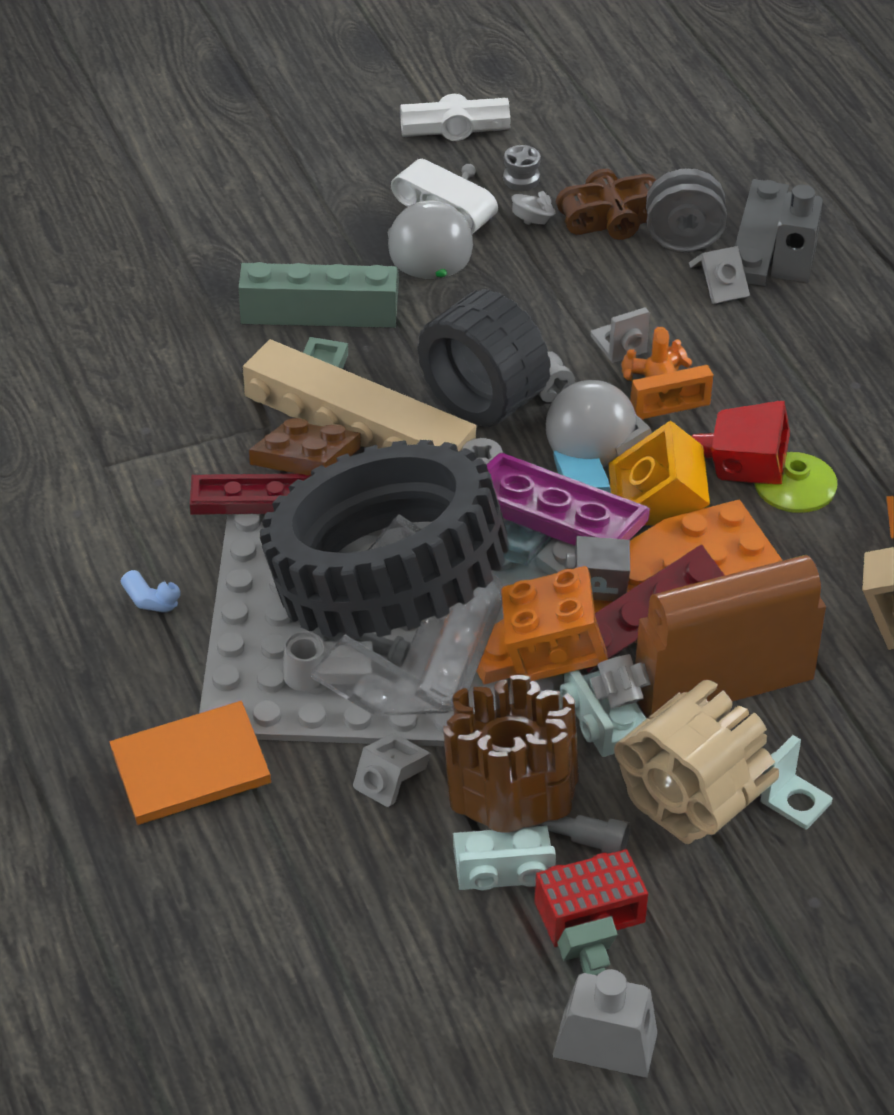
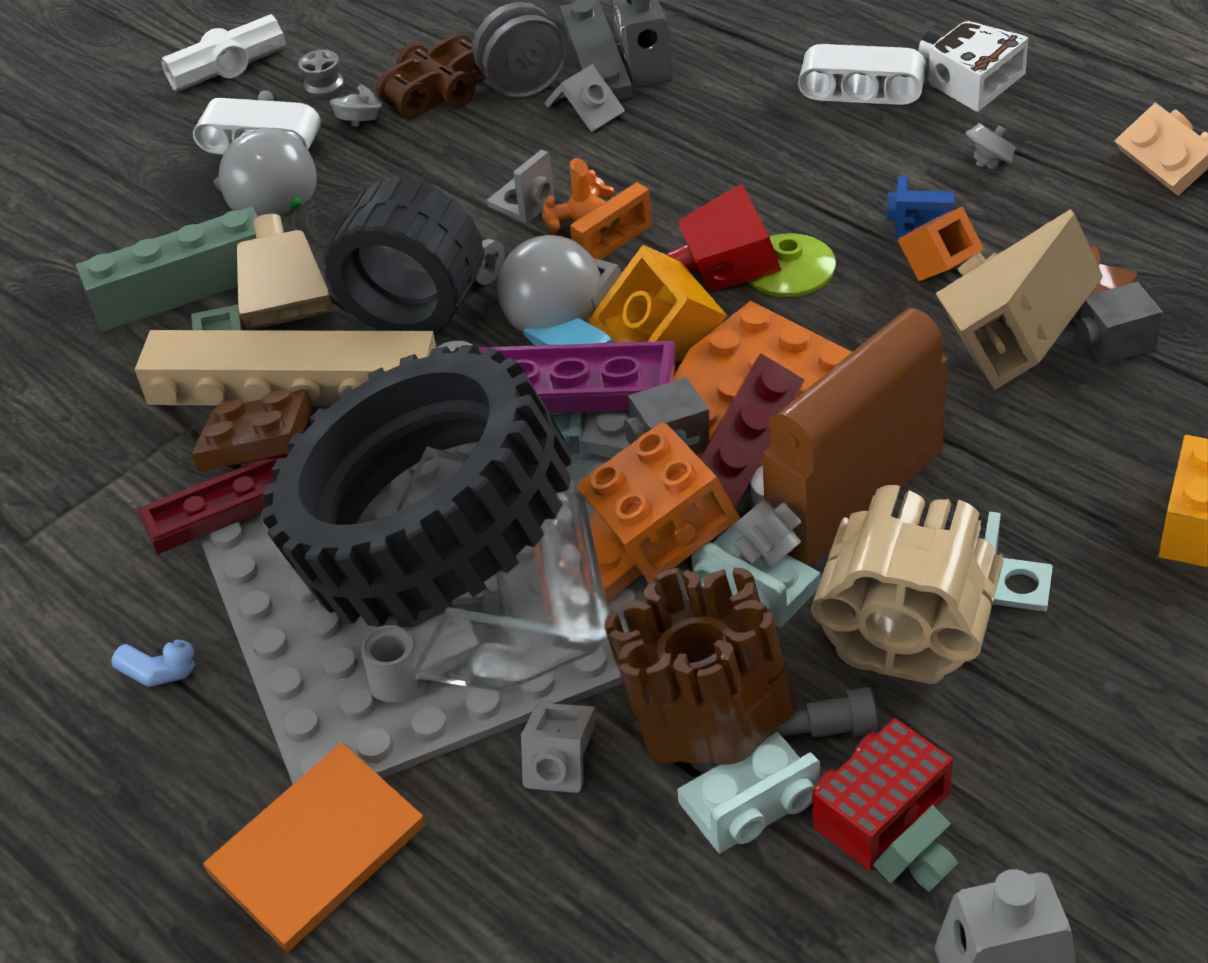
camera: 20 degrees left, 0 degrees up
none -> tan torso [237,214,334,330]

